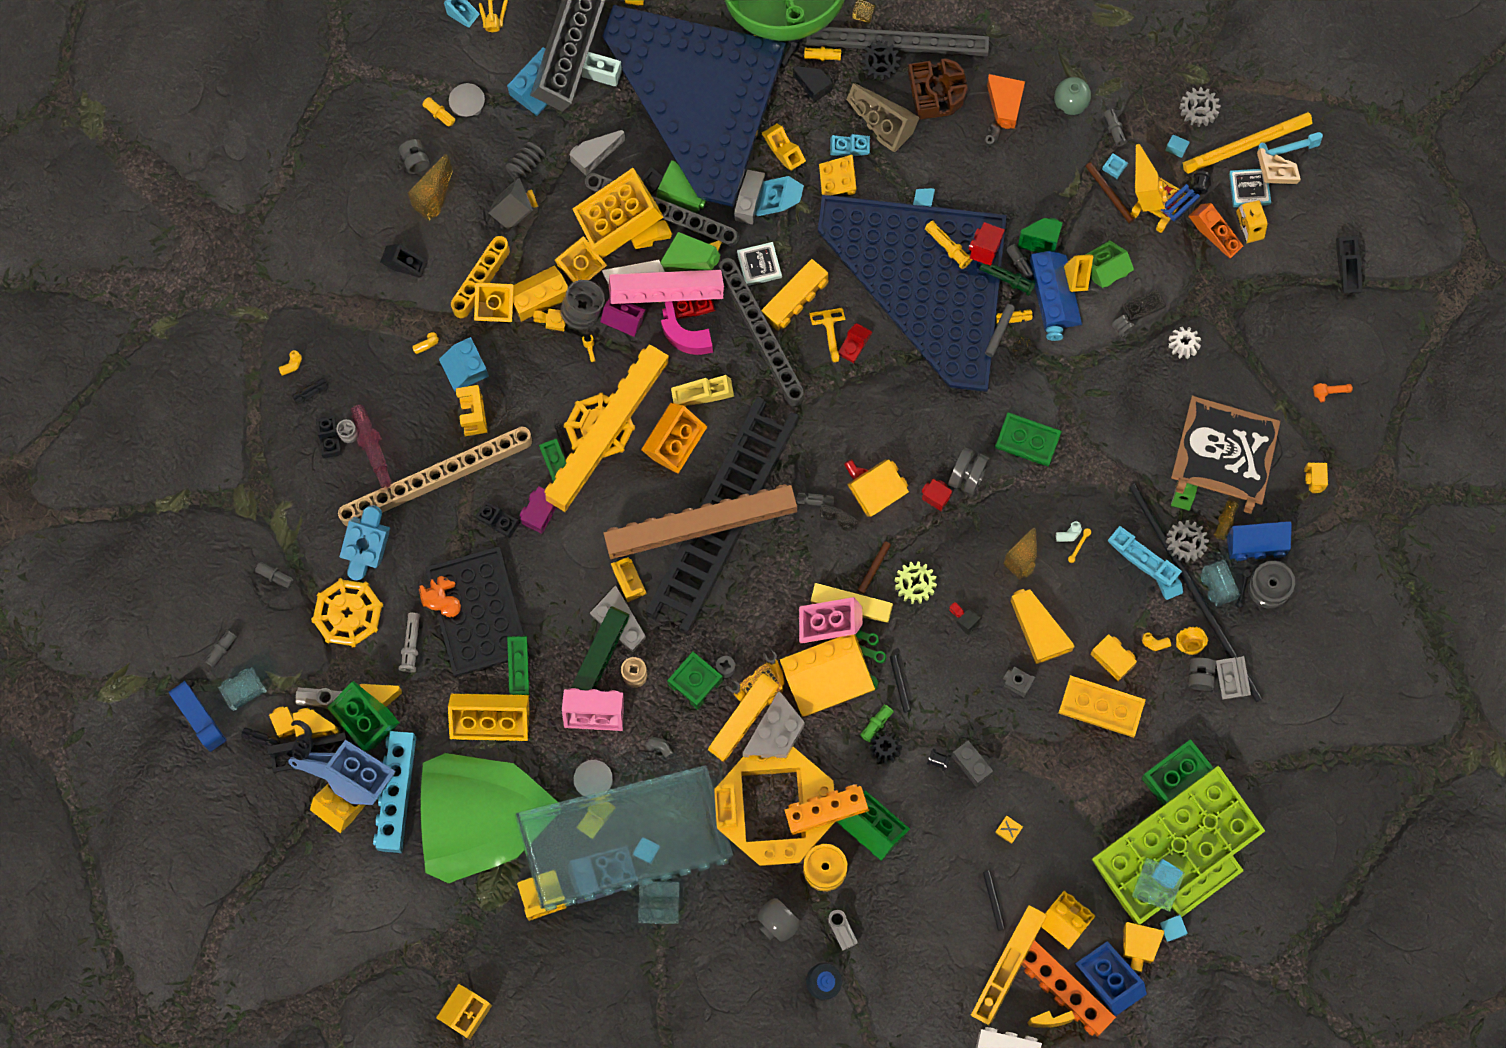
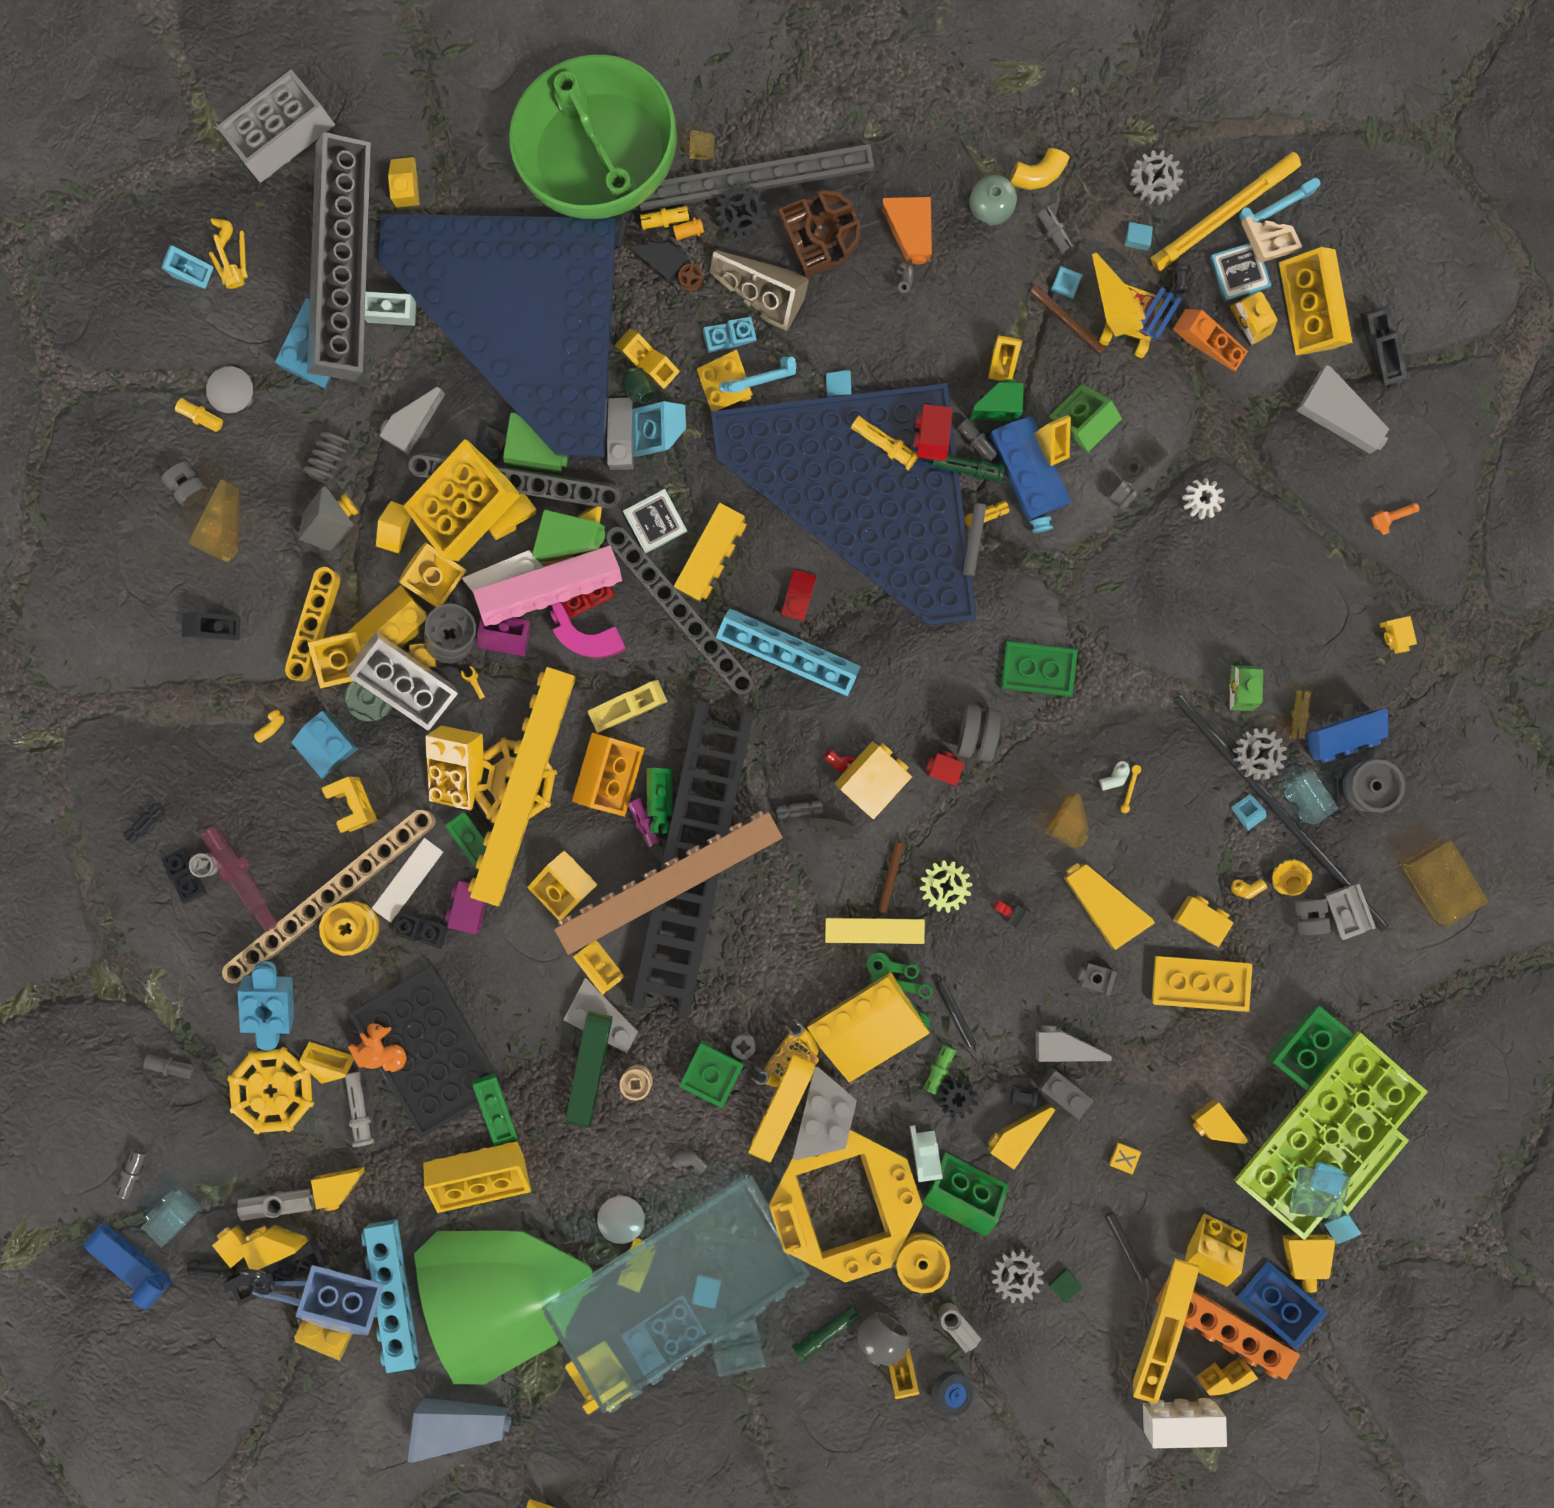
camera: 15 degrees left, 15 degrees up
yellow arm [279,350,302,376] -> none
green slope [327,681,400,752] -> none
bright pink slope [562,688,624,731] -> none
light orange brick [785,784,869,835] -> none
bright pink slope [799,597,863,643] -> none
yellow piece [809,308,845,363] -> none
medium azure slope [1108,526,1182,586] -> none
flag [1171,396,1280,514] -> none
none -> yellow slope [300,1042,354,1084]
none -> yellow wheel [319,901,379,956]
none -> sand green tile [345,681,392,722]
none -> light grey brick [347,631,458,731]
none -> white sticker [372,838,443,923]
none -> yellow slope [376,501,411,554]
none -> sand blue slope [408,1397,511,1463]
none -> yellow slope [426,725,483,810]
none -> yellow slope [527,851,597,921]
none -> clear green head [621,367,657,404]
none -> magenta pin [627,798,662,847]
none -> green plate [647,768,673,834]
none -> light orange pin [673,217,704,241]
none -> reddish brown wheel [678,264,703,292]
none -> medium azure brick [716,609,861,696]
none -> medium azure hinge [719,357,796,393]
none -> dark green pin [792,1305,861,1364]
none -> yellow slope [889,1348,919,1399]
none -> light aqua panel [910,1125,943,1182]
none -> yellow slope [988,335,1022,381]
none -> yellow slope [988,1103,1055,1169]
none -> light grey gear [991,1249,1044,1303]
none -> yellow cylinder [1009,148,1070,190]
none -> light grey slope [1035,1025,1111,1062]
none -> dark green tile [1048,1268,1083,1303]
none -> yellow slope [1191,1099,1248,1144]
none -> yellow slope [1279,247,1353,355]
none -> light grey slope [1296,365,1389,454]
none -> clear yellow brick [1401,840,1489,927]

